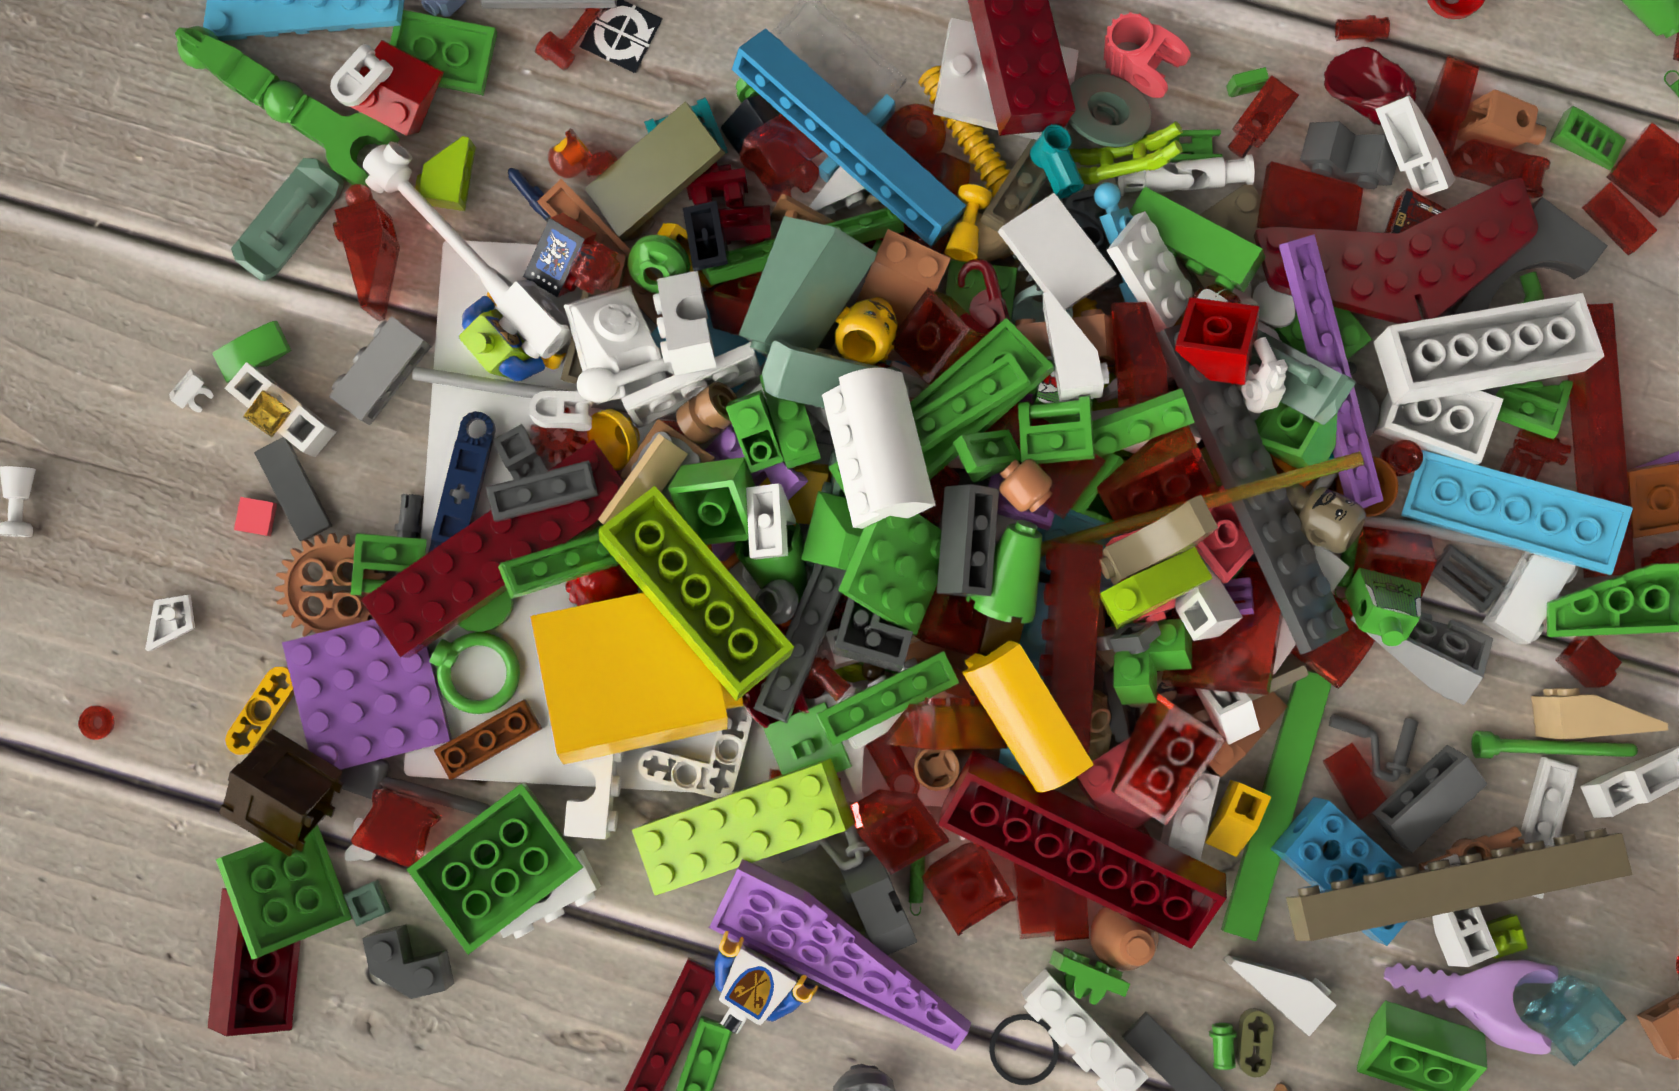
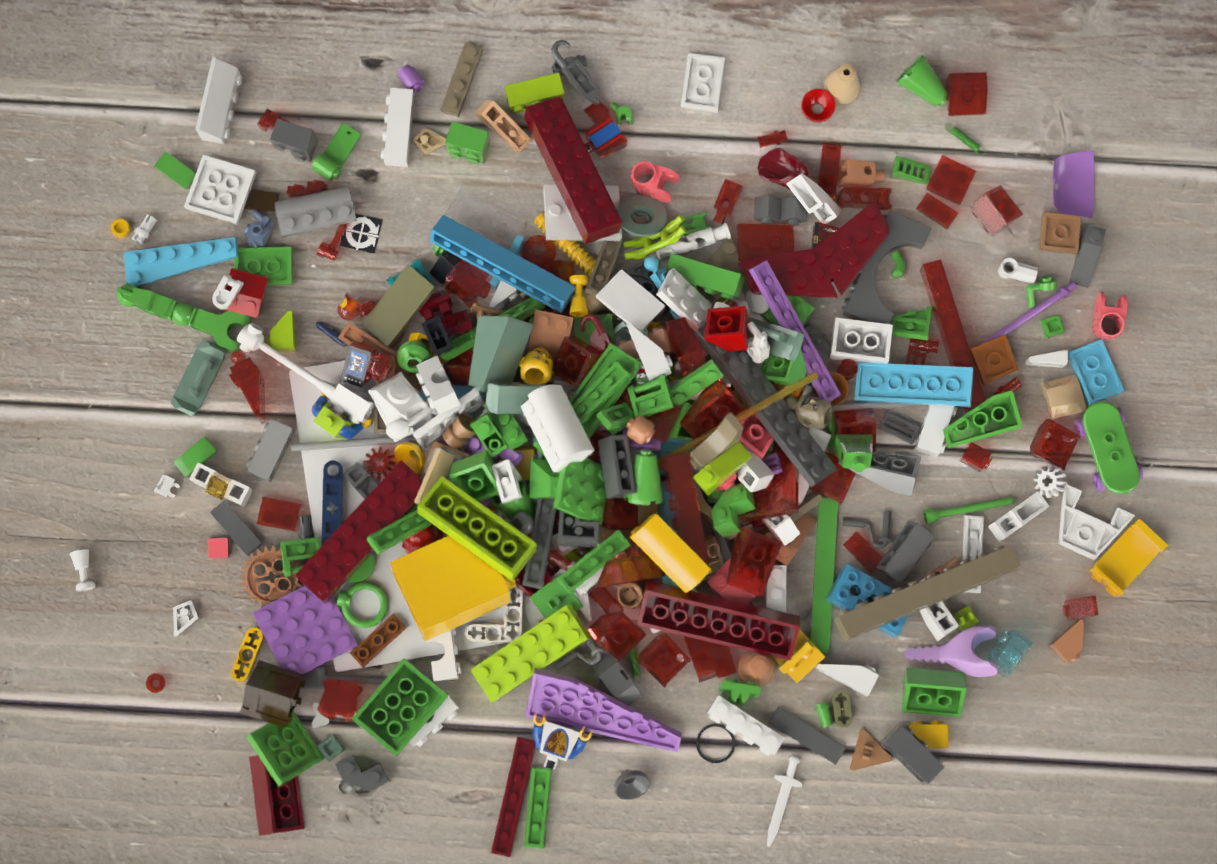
camera: 15 degrees left, 5 degrees down
dark grey tile [486,461,599,522] -> none
white plate [529,391,593,431] -> none
teal piece [1030,124,1084,199] -> none
dark grey plate [1093,621,1161,654] -> none
yellow slope [1205,780,1271,857] -> none
bright green tile [1226,67,1269,98] -> none
white brick [1374,293,1604,405] -> none
tan slope [1531,687,1668,739] -> none
none -> clear red plate [256,497,301,532]
none -> yellow bracket [772,629,826,683]

